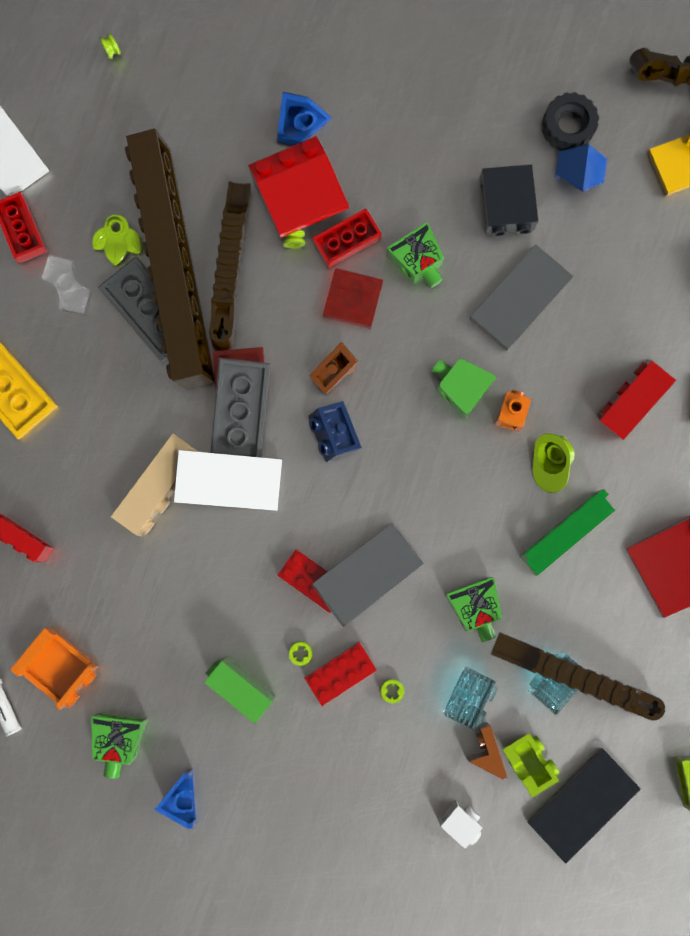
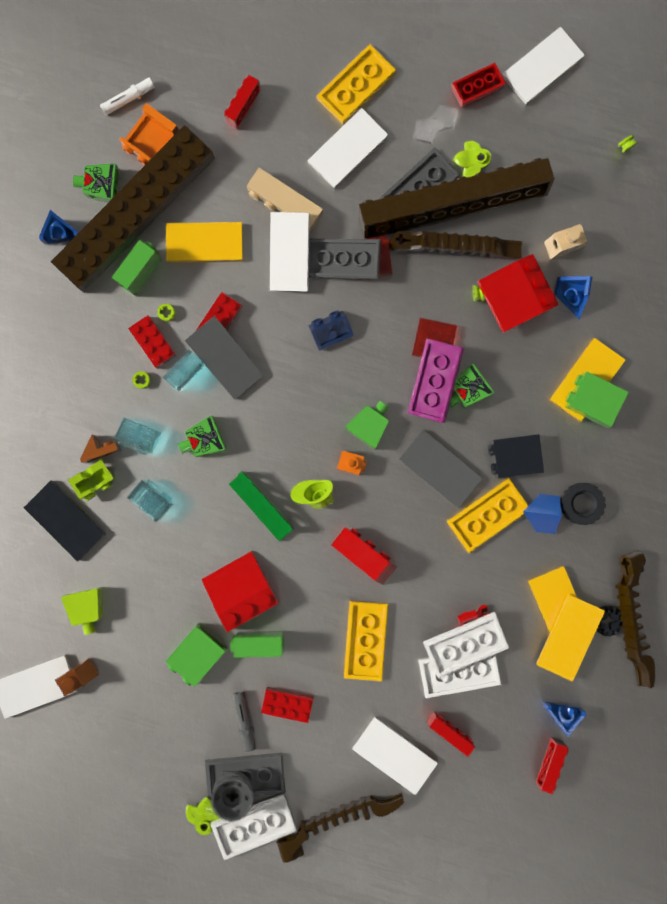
camera: 90 degrees right, 5 degrees up
dark orange slope [309,342,359,394] -> none
red piece [312,208,382,269] -> none
white brick [438,801,482,849] -> none
dark brown piece [491,632,665,721] -> none
none -> dark brown brick [51,125,215,293]
none -> clear light blue brick [163,350,205,391]
none -> yellow tile [166,222,243,262]
none -> white tile [308,108,388,189]
none -> magenta tile [408,339,464,423]
none -> yellow tile [446,478,529,553]
none -> tan torso [544,224,587,260]
none -> yellow tile [549,338,625,422]
none -> bright green brick [565,371,629,428]

